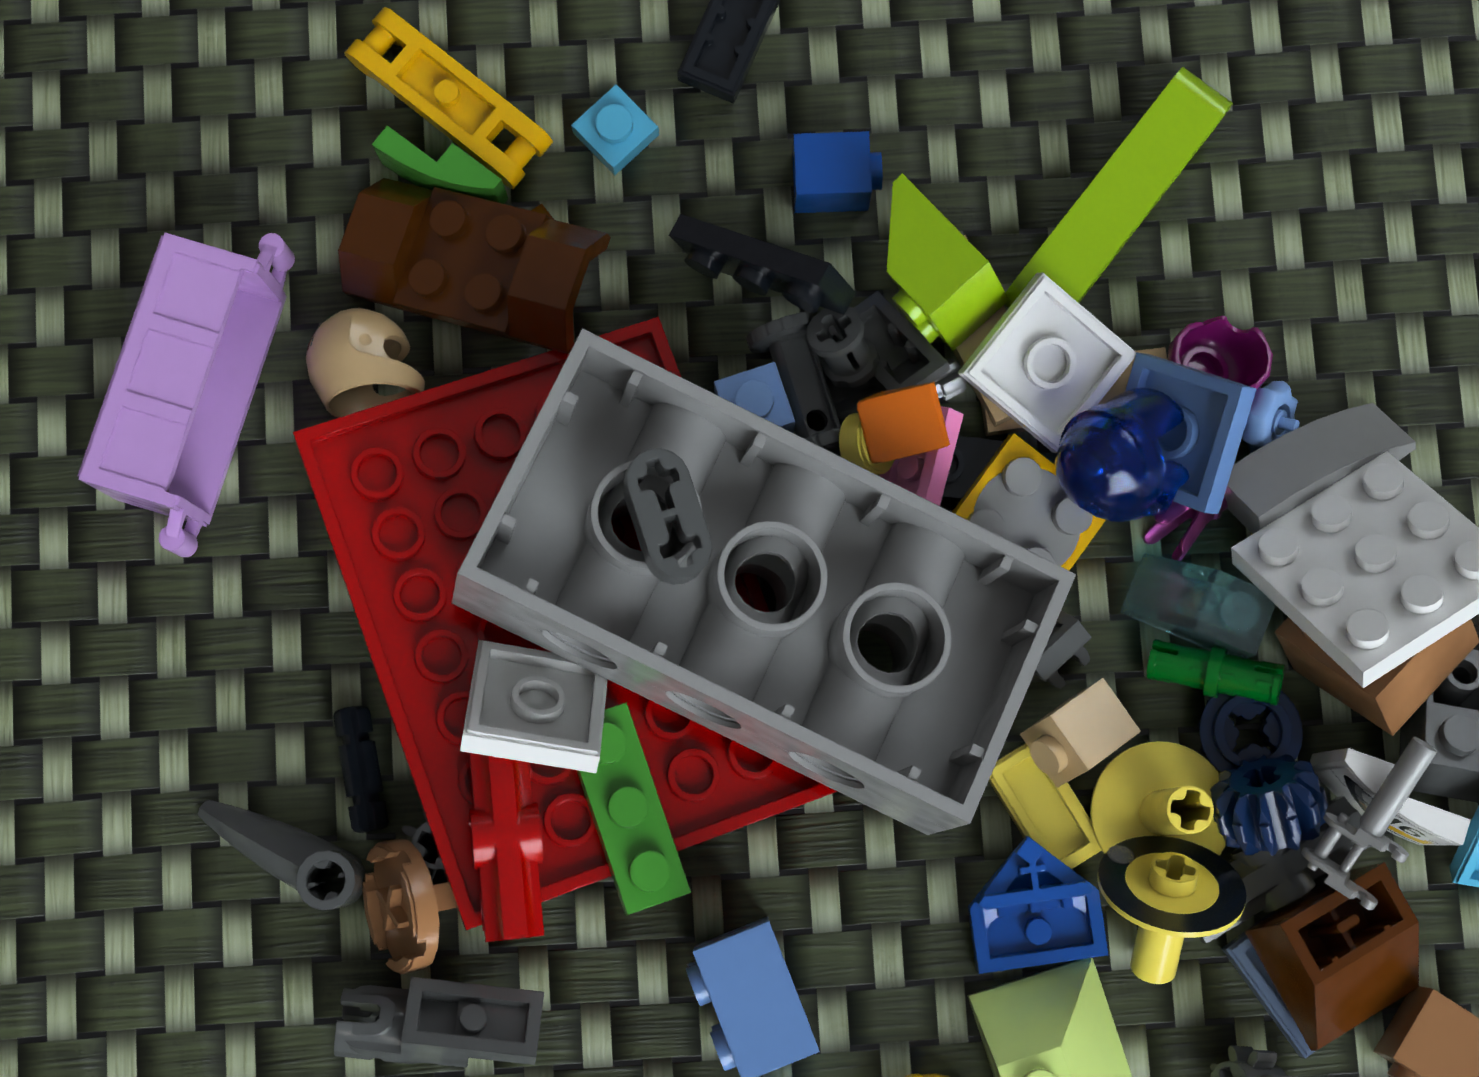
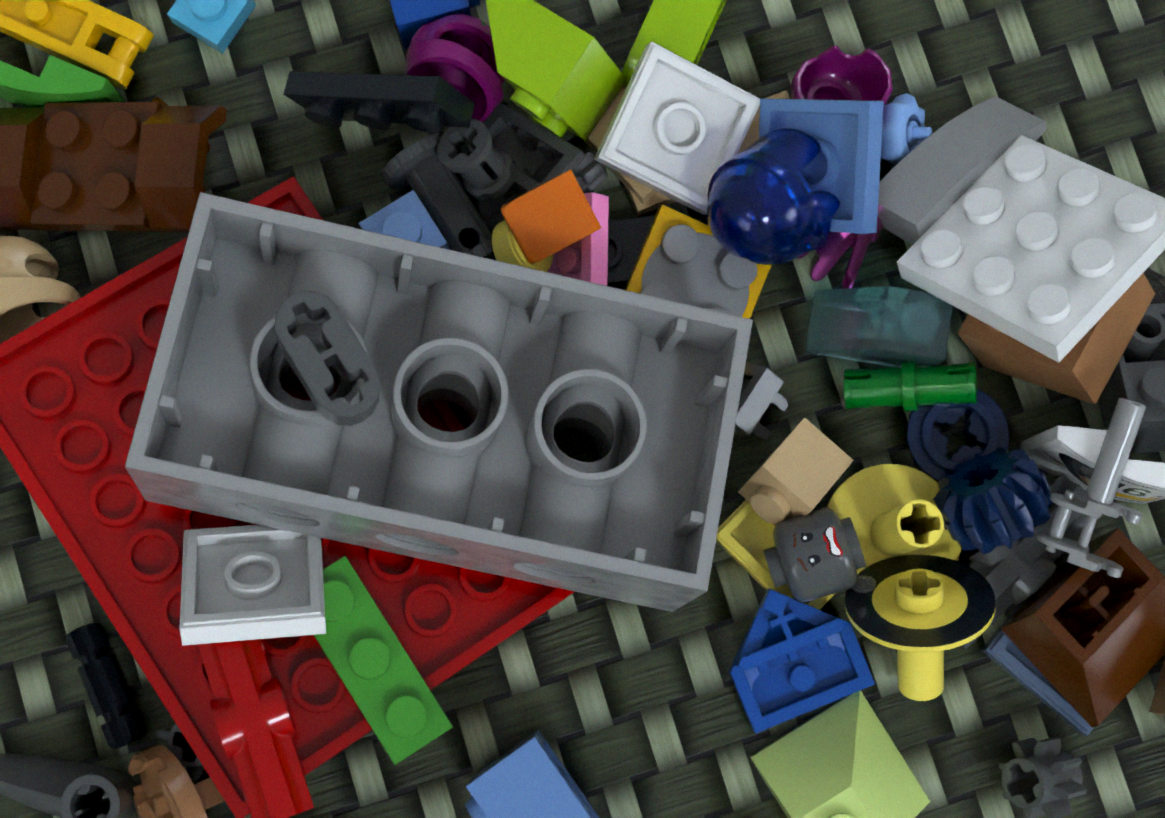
camera: 15 degrees left, 0 degrees up
none -> magenta helmet [405,14,505,127]
none -> dark grey head [763,508,866,602]

